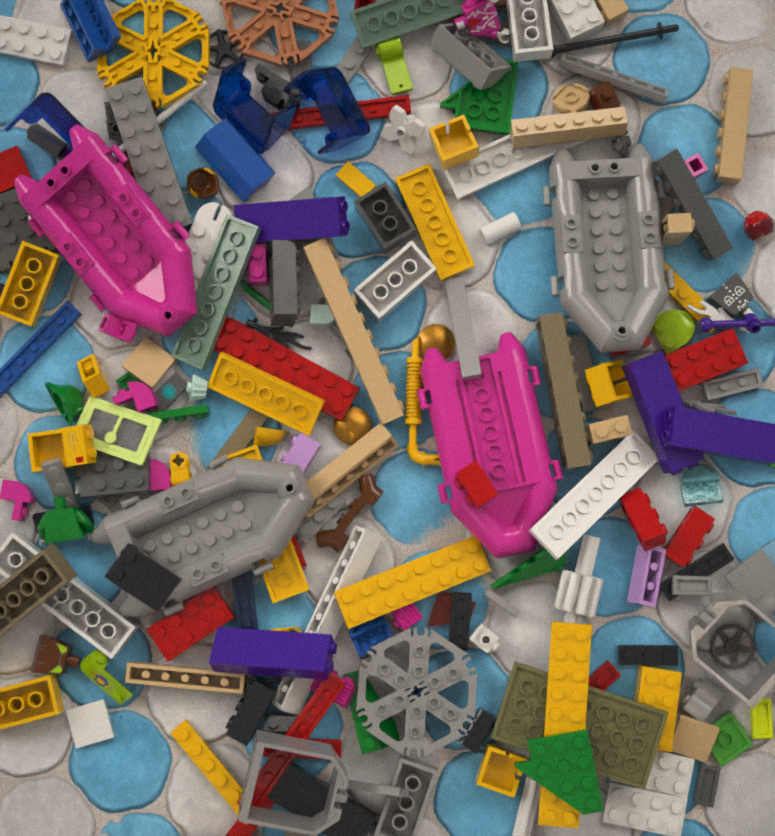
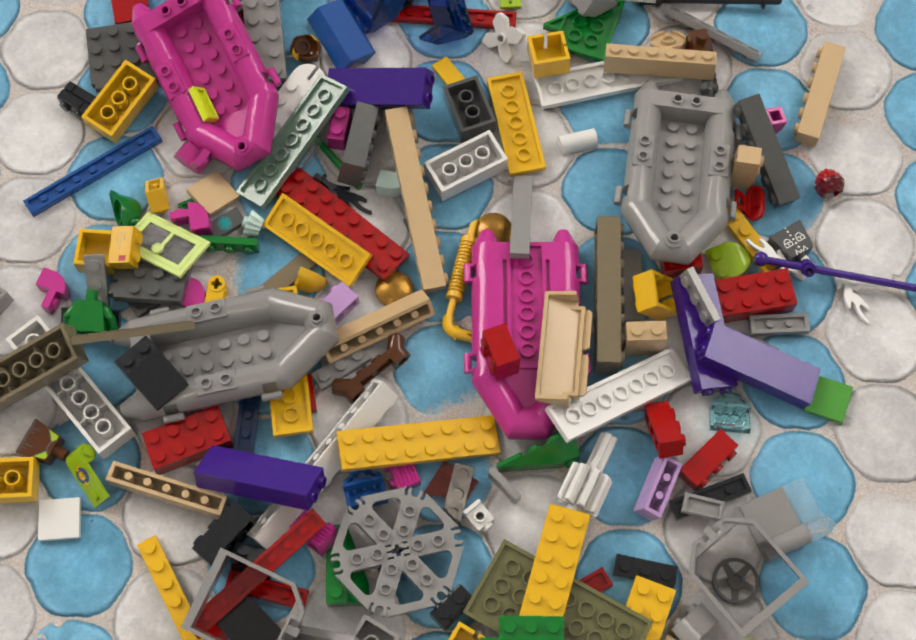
camera: 10 degrees right, 15 degrees down
none -> dark tan tile [69,320,195,345]
none -> neon yellow tile [189,86,219,123]
none -> tan slope [535,291,593,408]
none -> light grey plate [679,267,721,326]
none -> red bracket [734,185,765,221]

